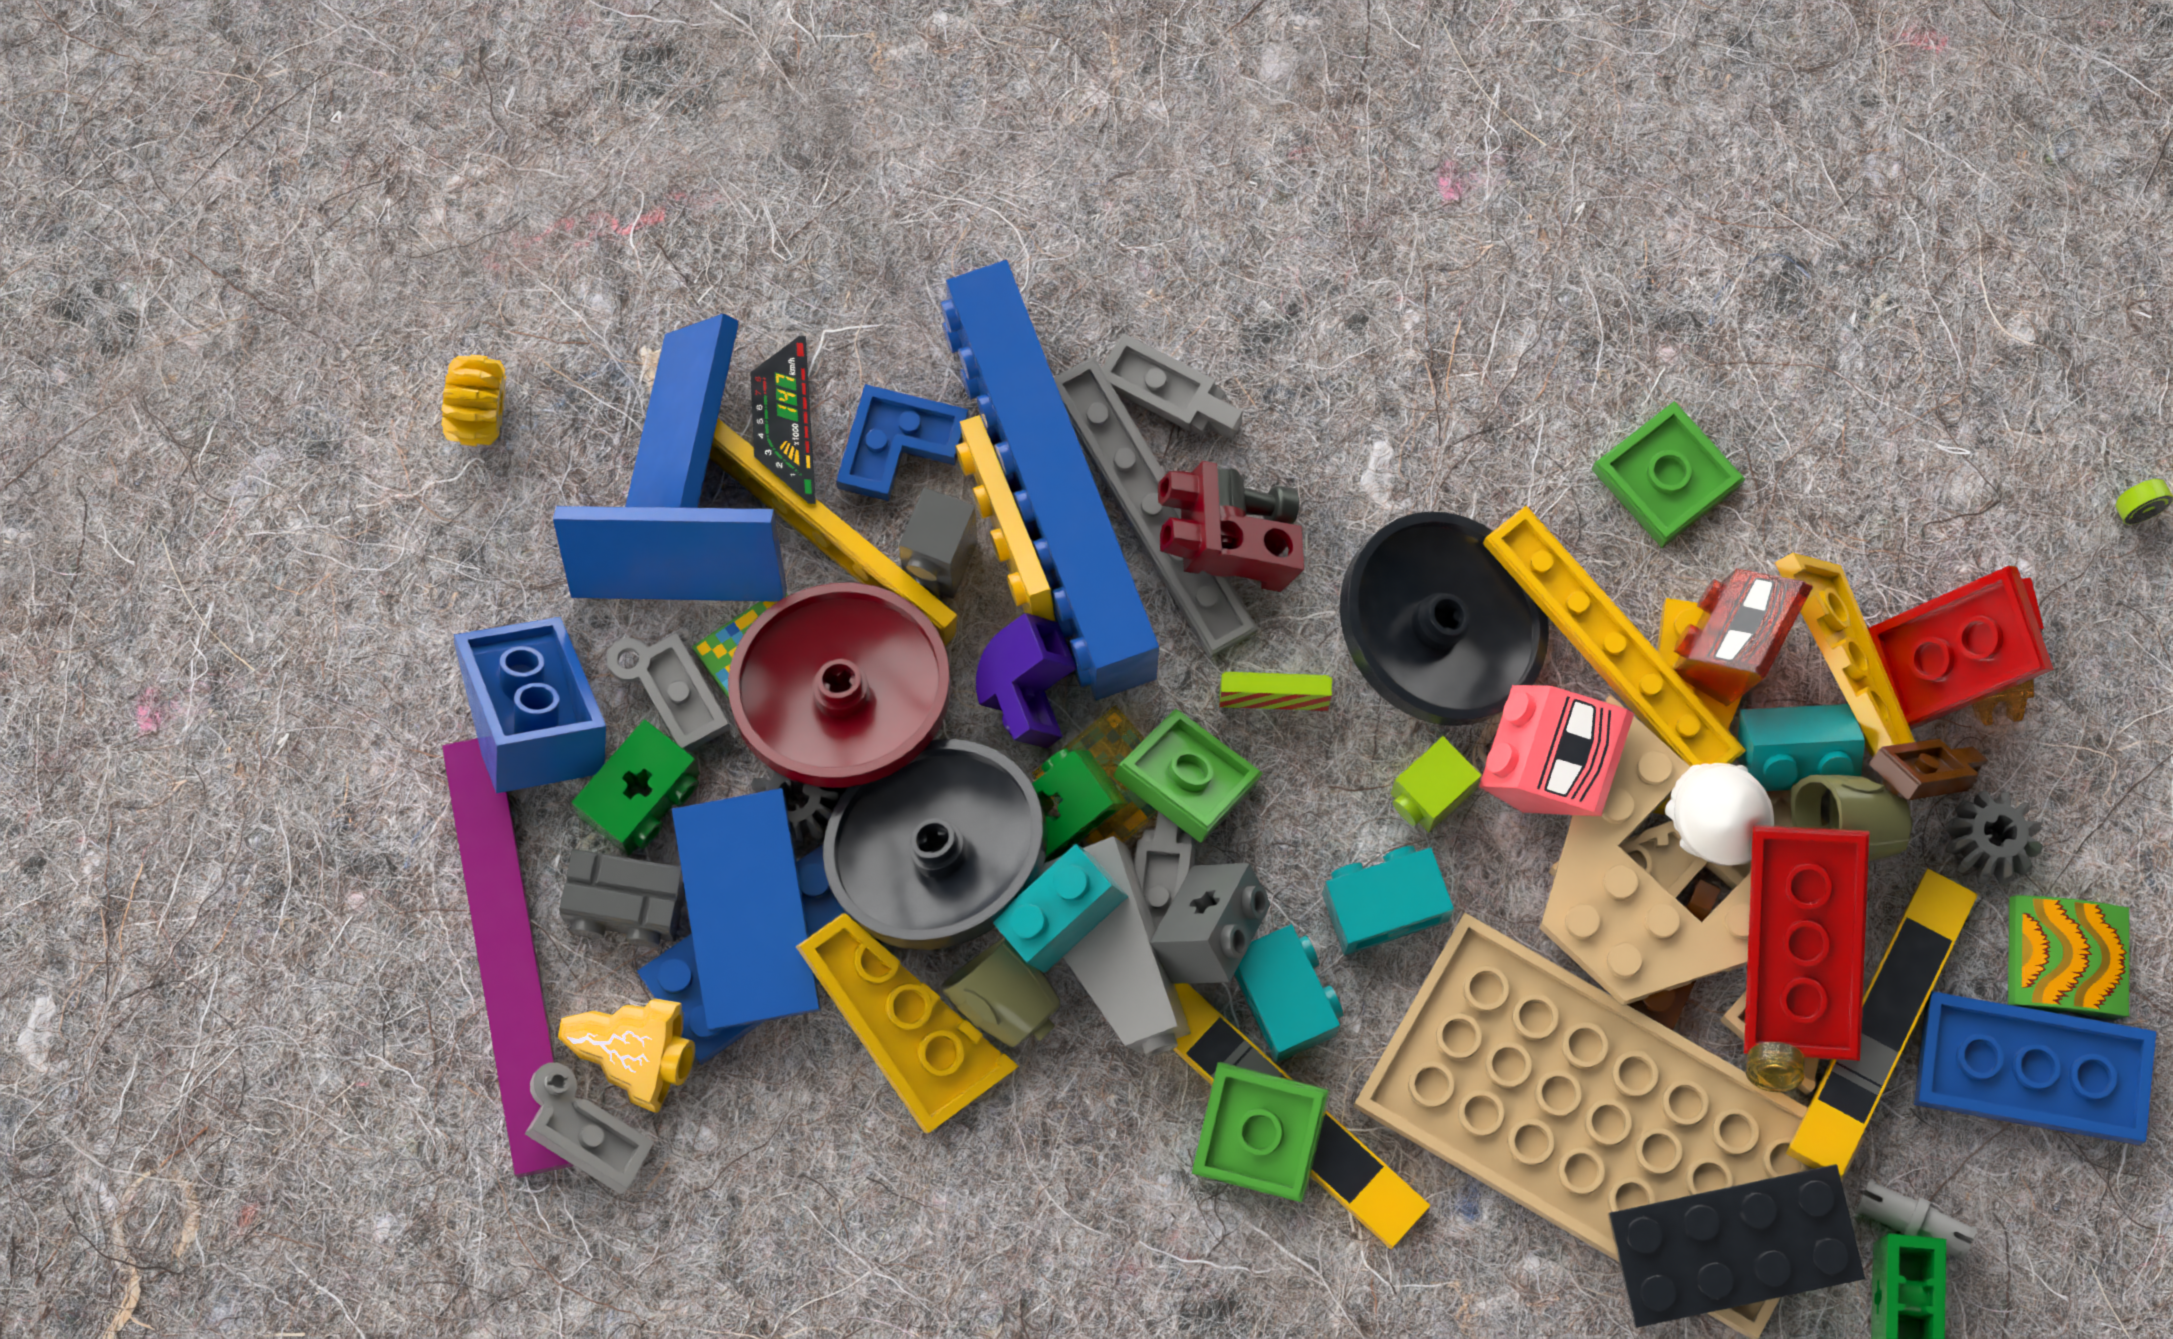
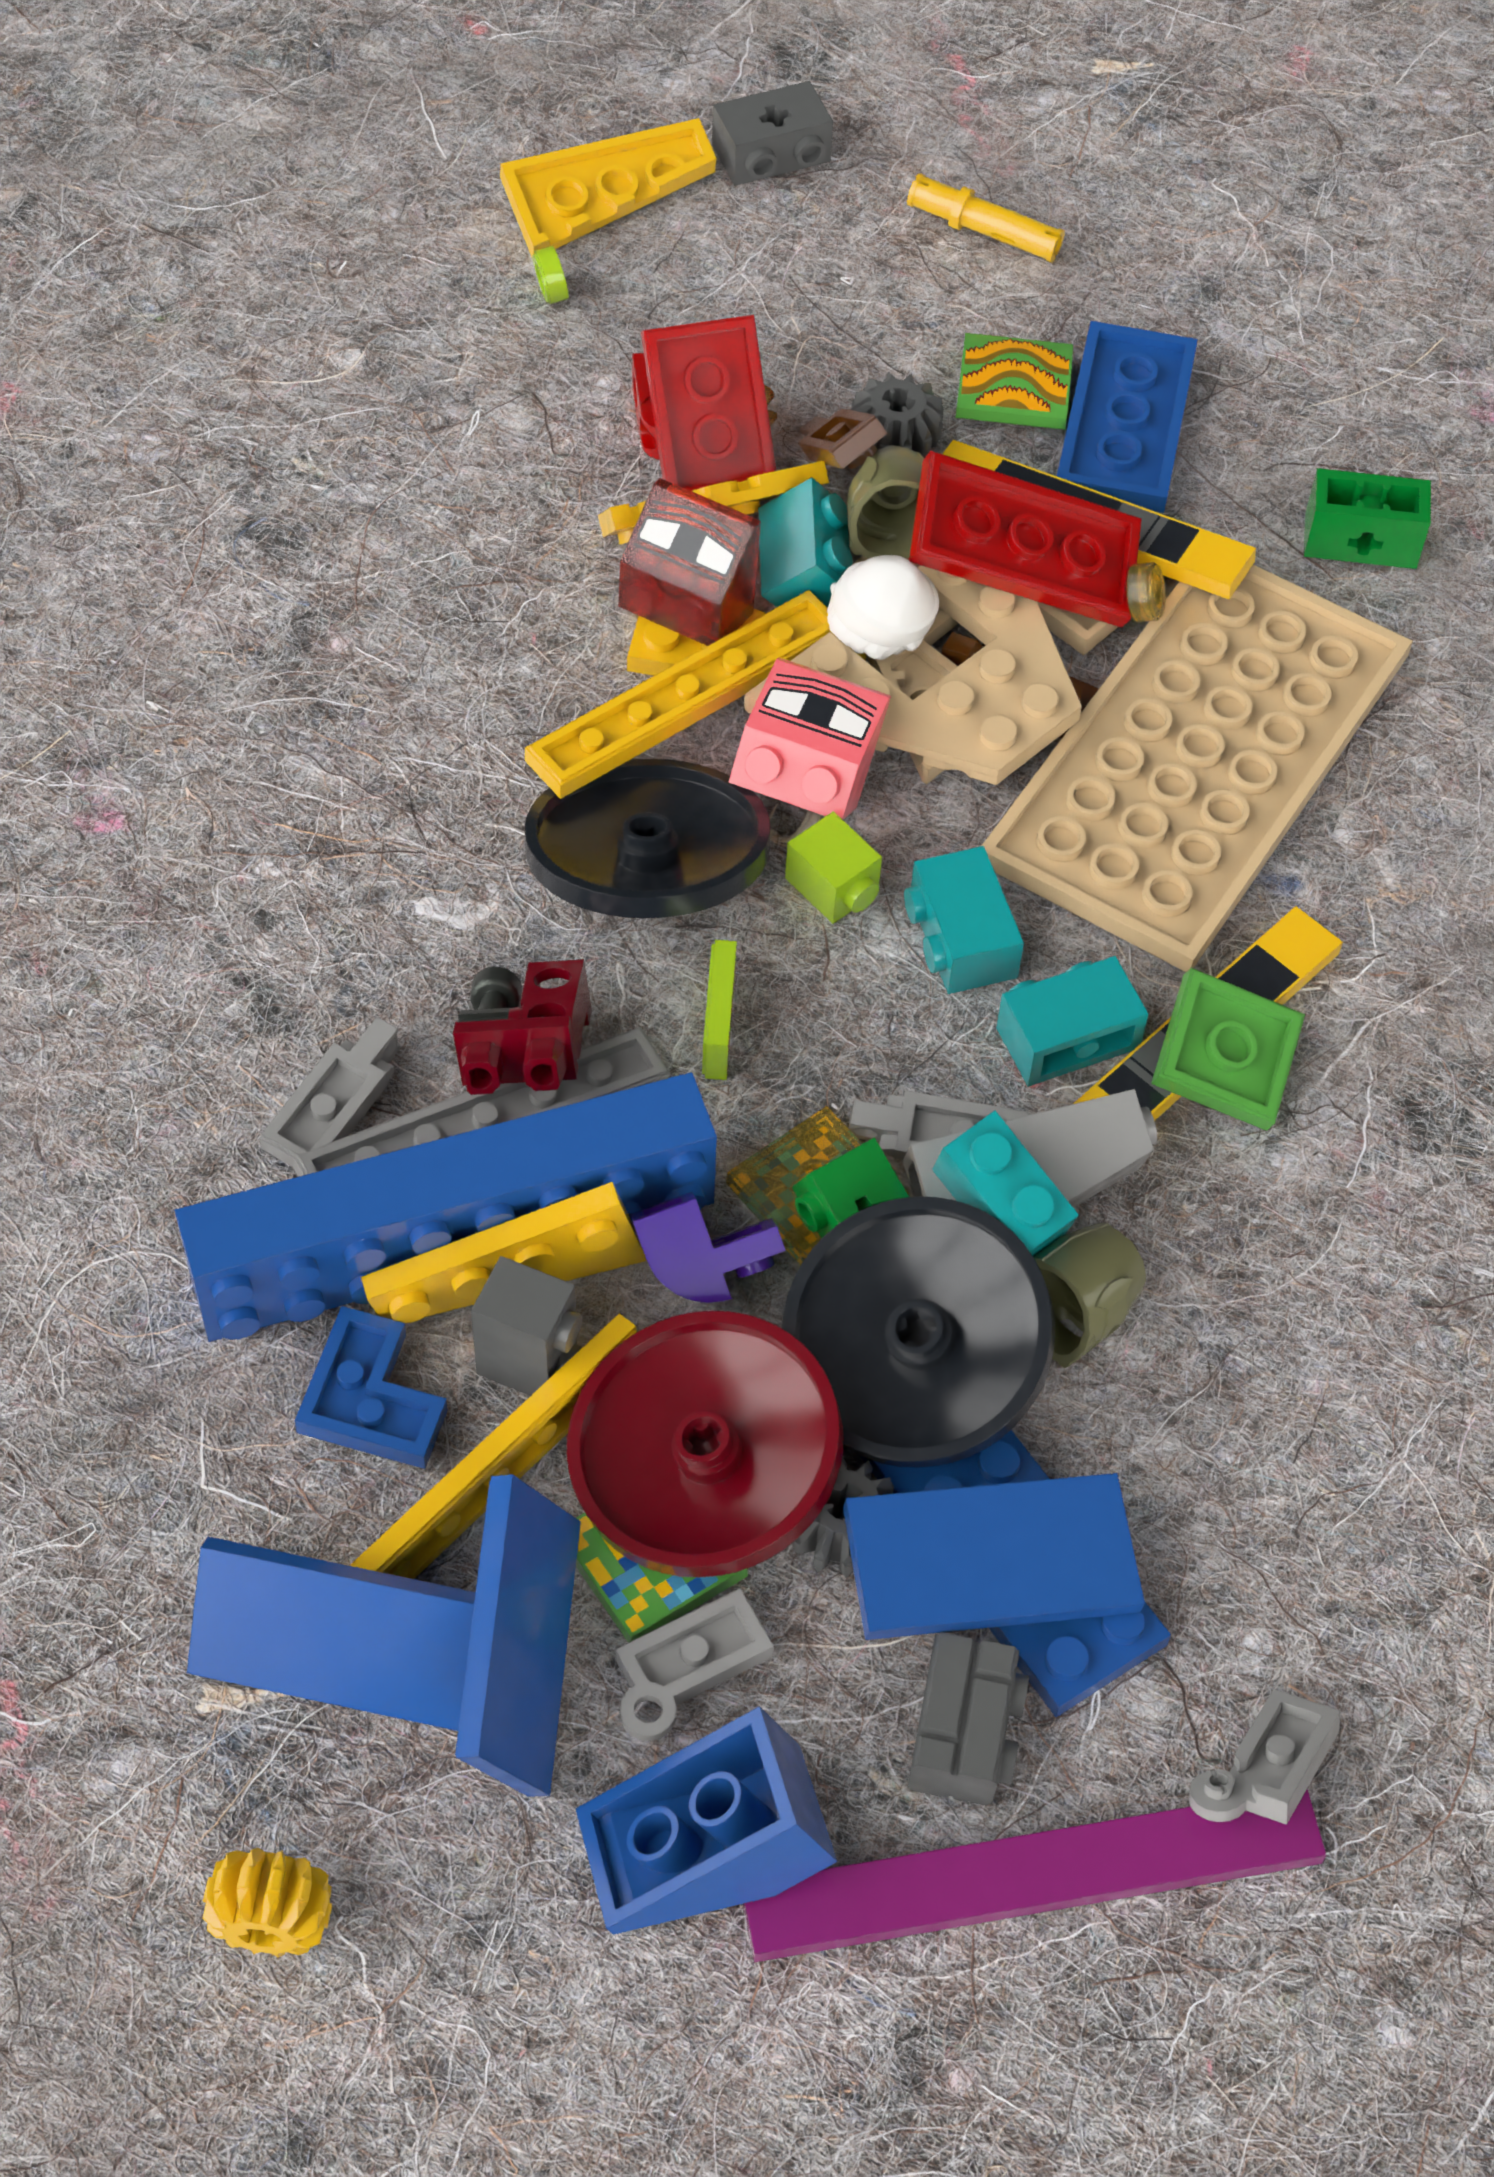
camera: 90 degrees left, 15 degrees down
yellow rock [558,999,695,1113] -> none
green brick [571,719,700,856] -> none
black sticker [750,336,816,504] -> none
yellow wing [796,913,1019,1133] -> none
bright green tile [1113,708,1263,843] -> none
dark grey brick [1150,863,1271,984] -> none
bright green tile [1592,401,1745,548] -> none
black plate [1608,1164,1865,1328] -> none
light grey pin [1855,1179,1978,1262] -> none

